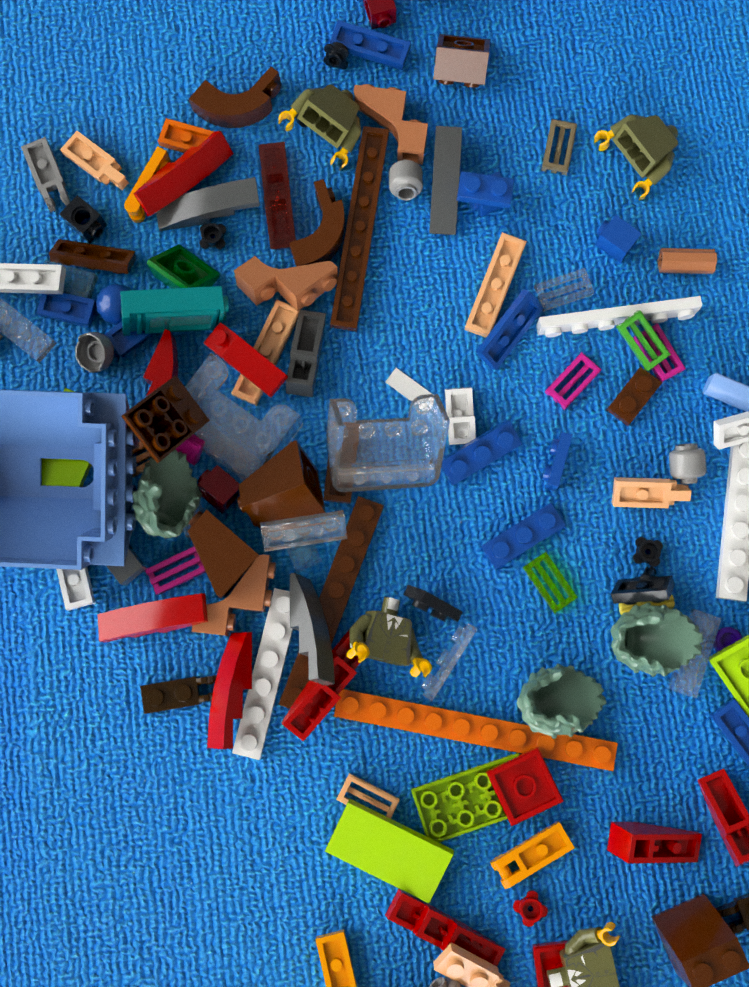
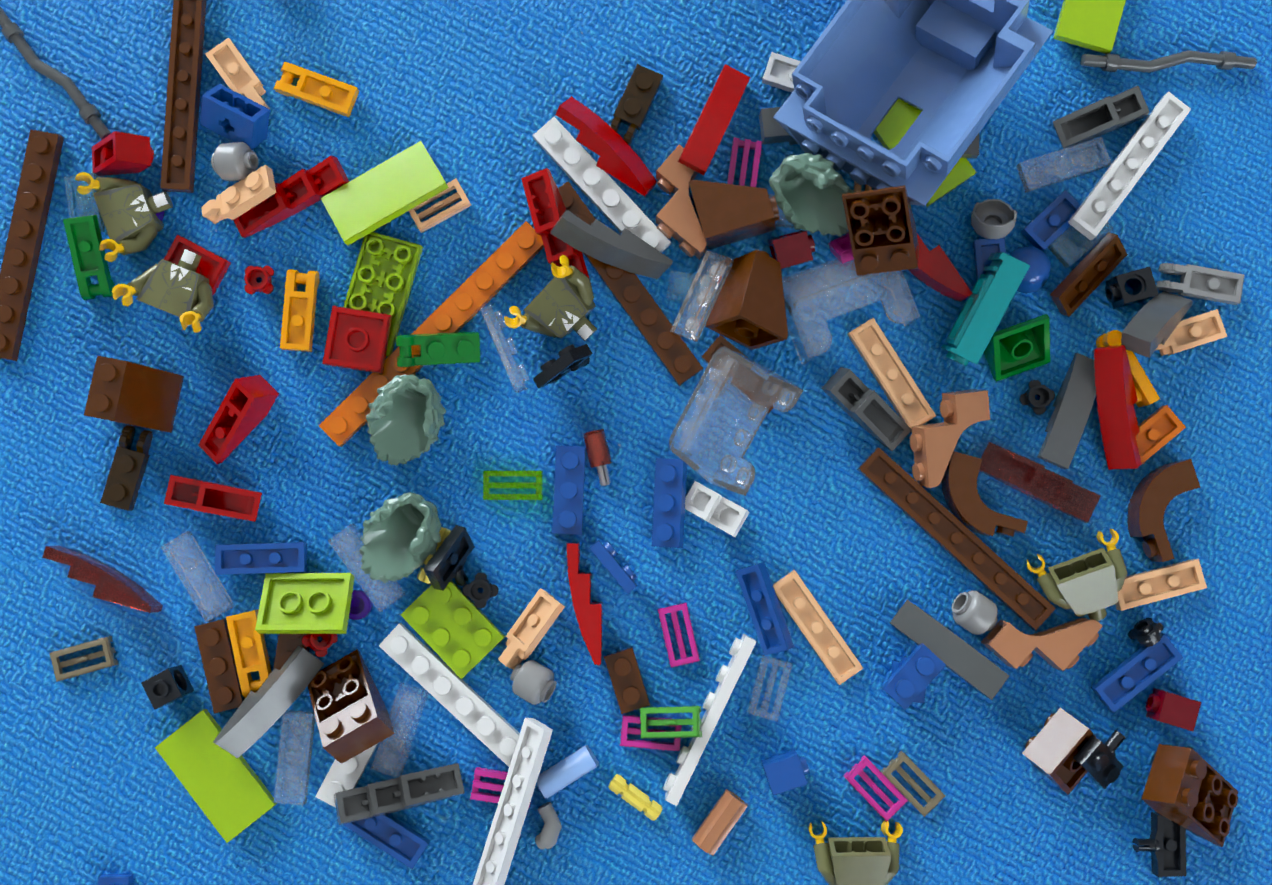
camera: 120 degrees right, 5 degrees up
red slope [204,322,288,398] -> none
white sticker [385,368,437,412] -> none
none -> green plate [396,332,480,367]
none -> lime plate [400,580,505,679]
none -> red slope [566,543,602,665]
none -> clear red piece [583,429,612,486]
none -> light yellow axle [608,774,662,821]
none -> dark pink tile [843,755,908,822]
none -> black plate [1073,730,1126,789]
none -> light nougat plate [1115,559,1207,611]
none -> dark grey slope [1121,291,1193,358]

